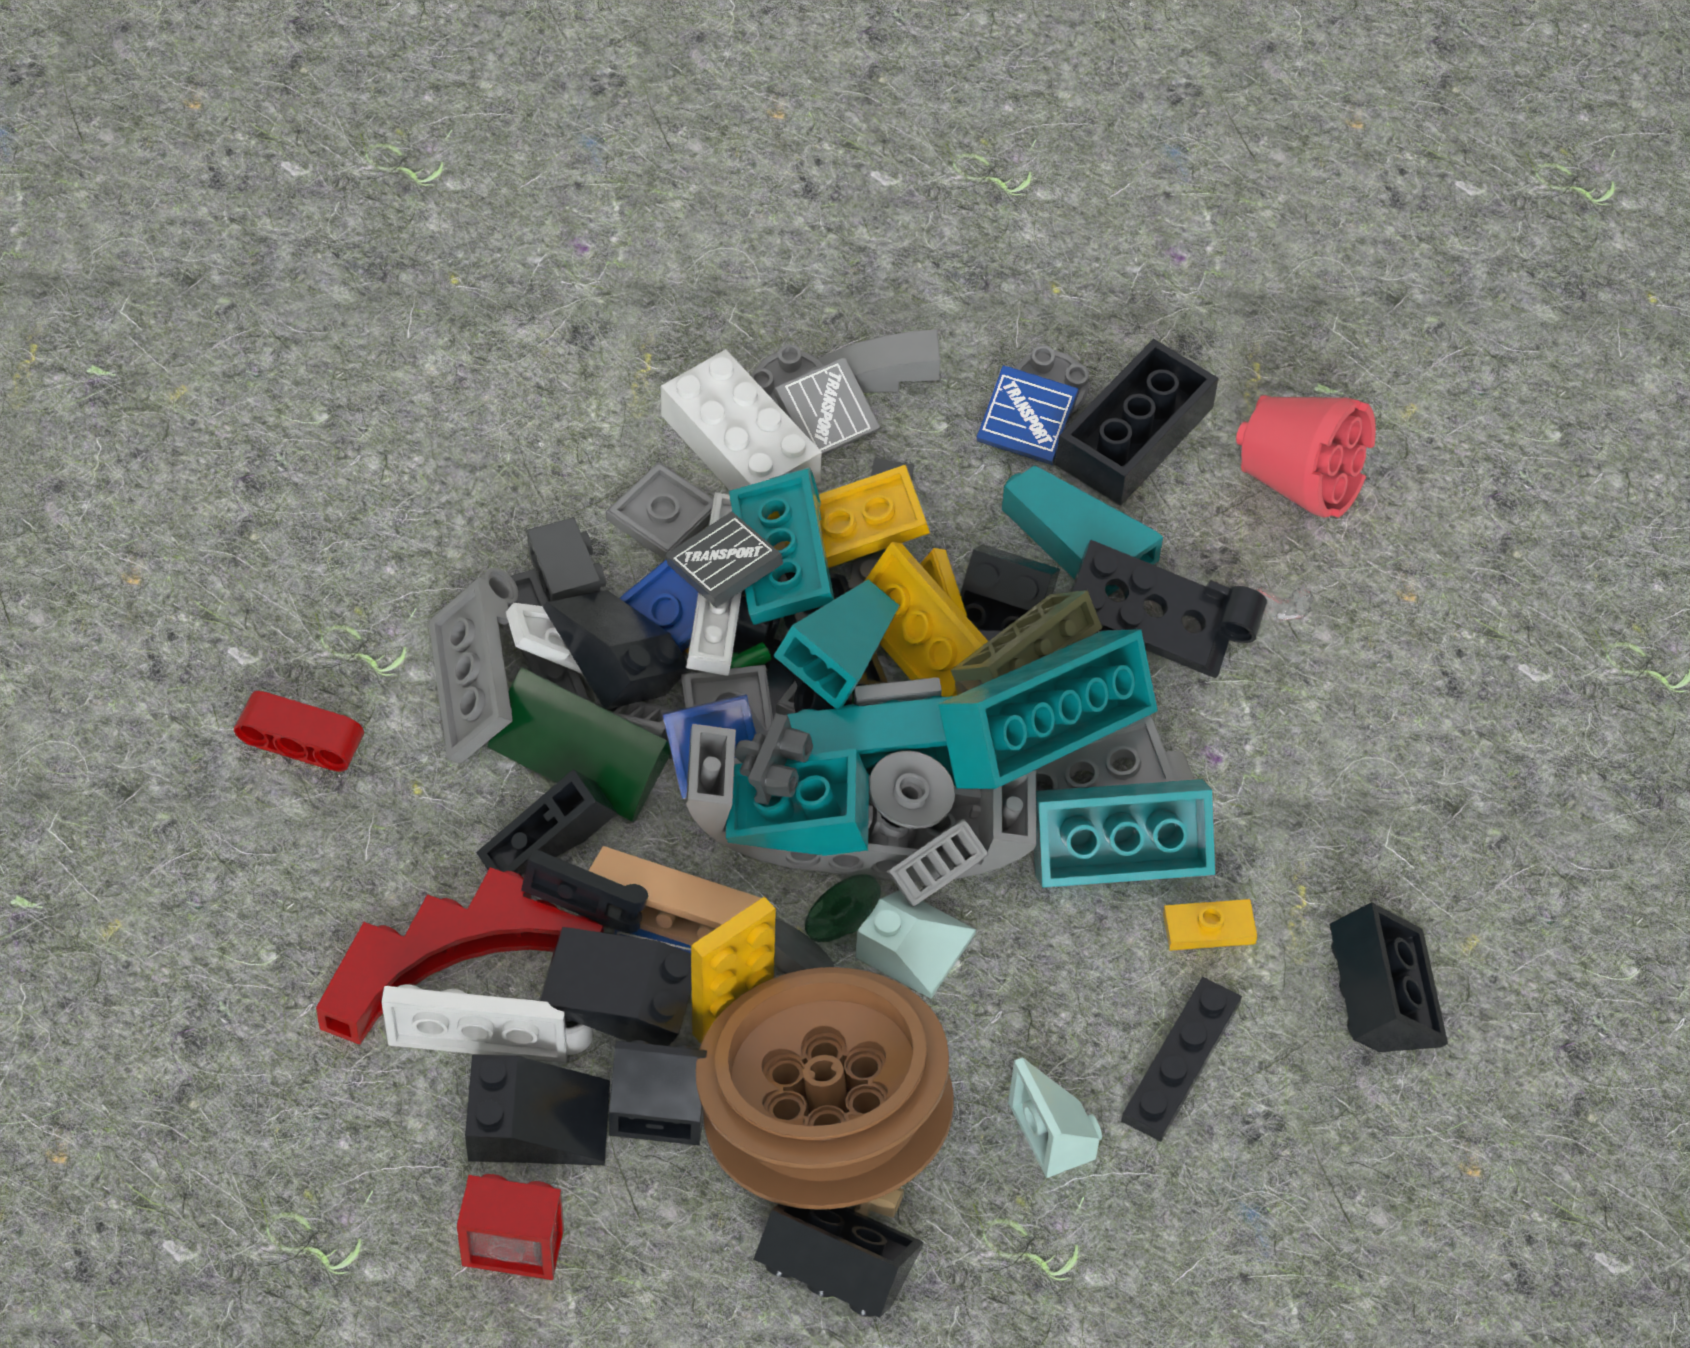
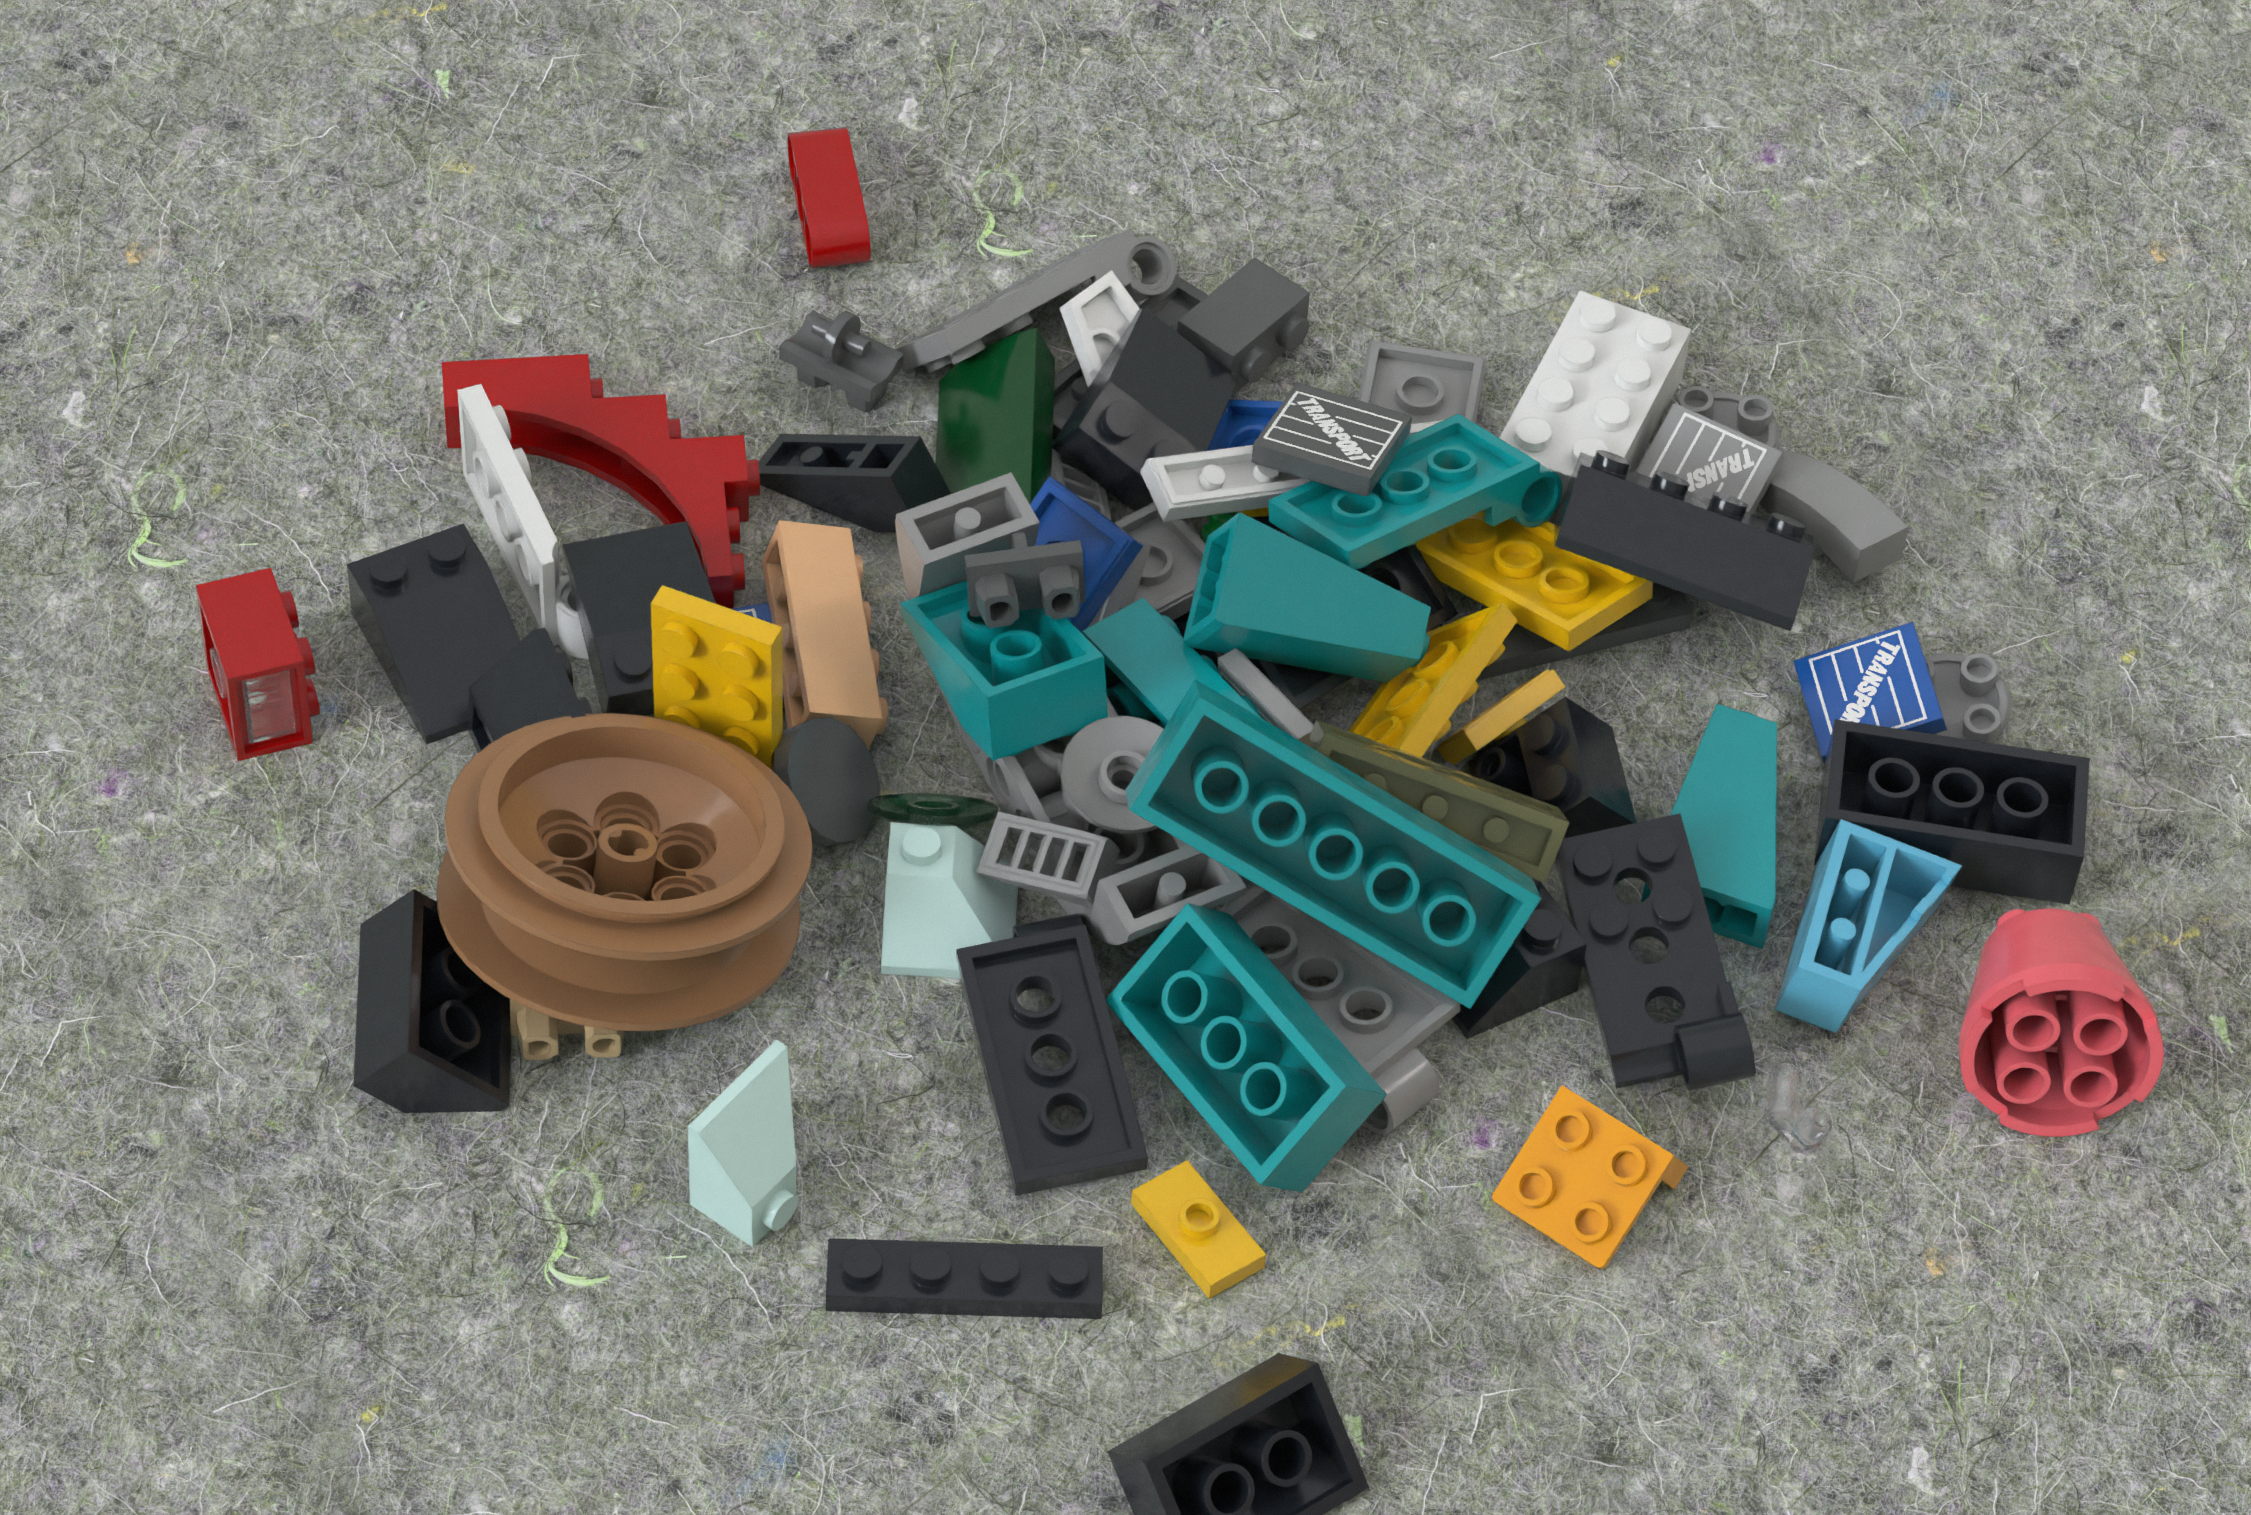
camera: 60 degrees right, 5 degrees down
black plate [521,849,648,934] -> none
none -> dark grey hips [779,310,904,413]
none -> black hinge [956,913,1148,1196]
none -> light orange bracket [1492,1085,1688,1269]
none -> black slope [1554,450,1815,631]
none -> medium azure wedge [1775,819,1962,1033]

